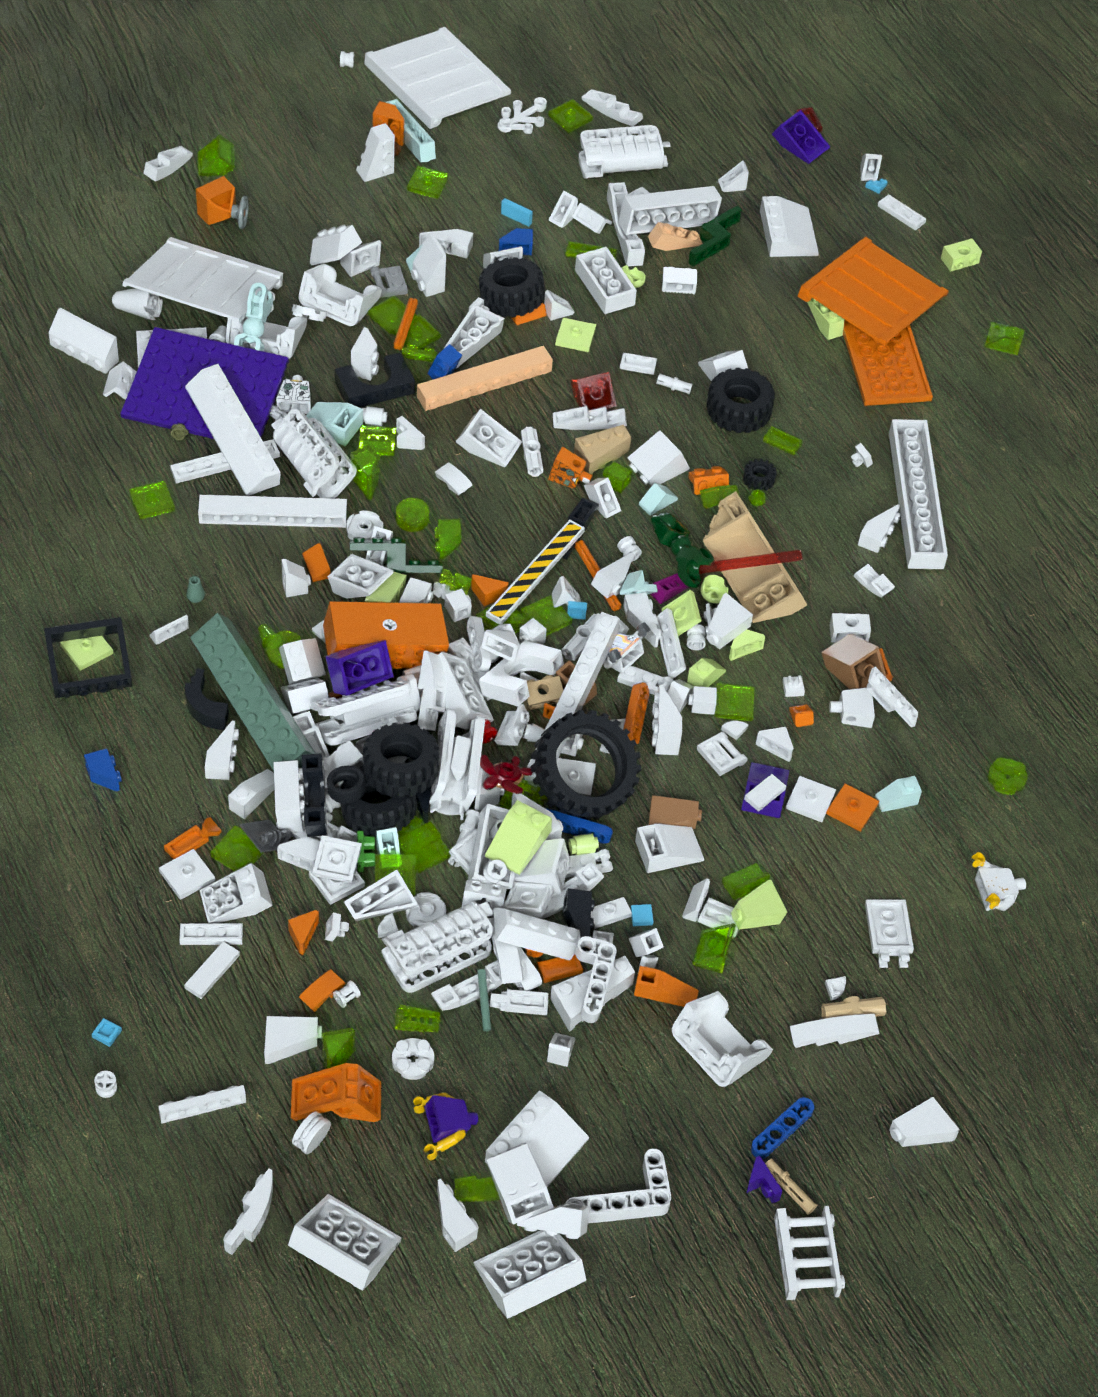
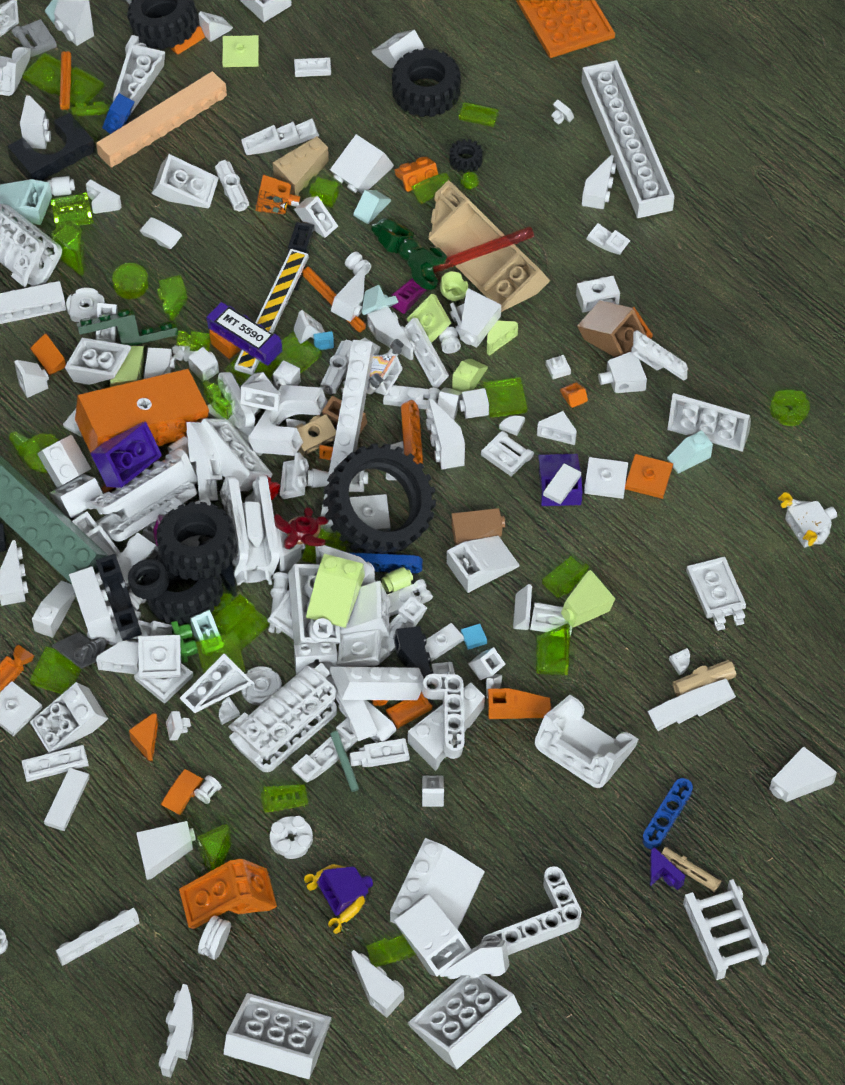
camera: 10 degrees left, 5 degrees up
clear red slope [570,372,616,410] -> none
white pin [656,373,693,394] -> none
none -> clear neon green slope [203,380,232,420]
none -> brick [207,302,282,366]
none -> white slope [667,393,751,452]

